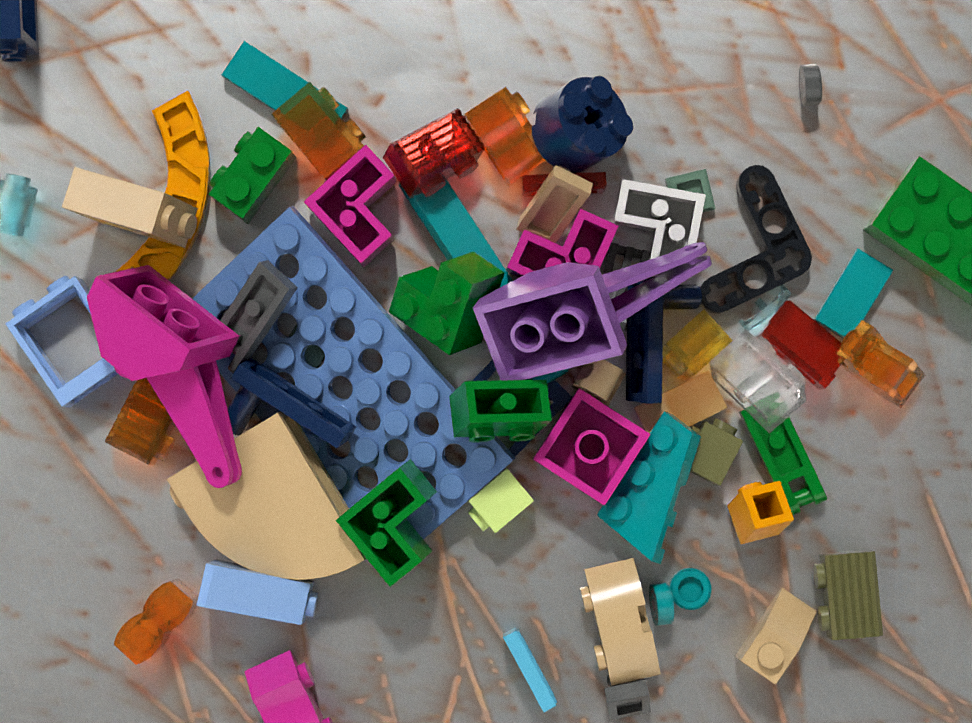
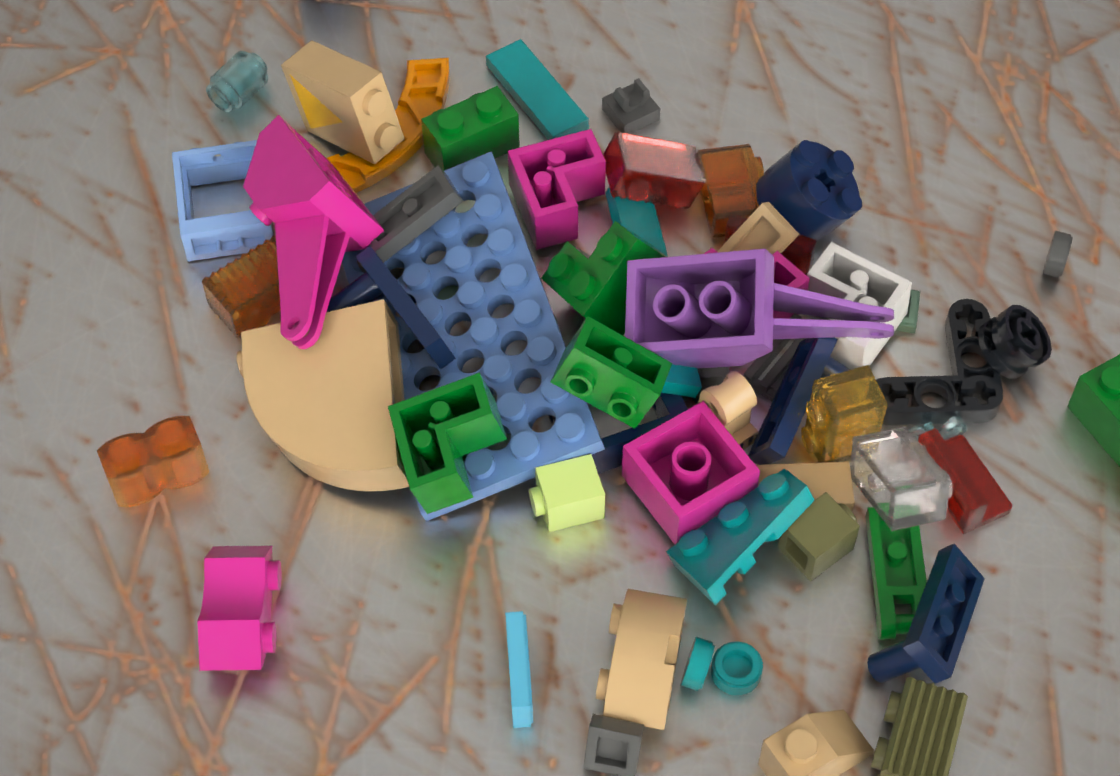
camera: 20 degrees right, 30 degrees down
light blue slope [196,559,319,625] -> none
clear orange brick [271,82,366,181] -> none
light orange brick [727,481,794,544] -> none
teal tile [813,249,893,342] -> none
clear orange brick [837,320,925,408] -> none
none -> dark grey tile [602,78,660,136]
none -> dark blue piece [867,543,985,684]
none -> black wheel [978,305,1052,379]

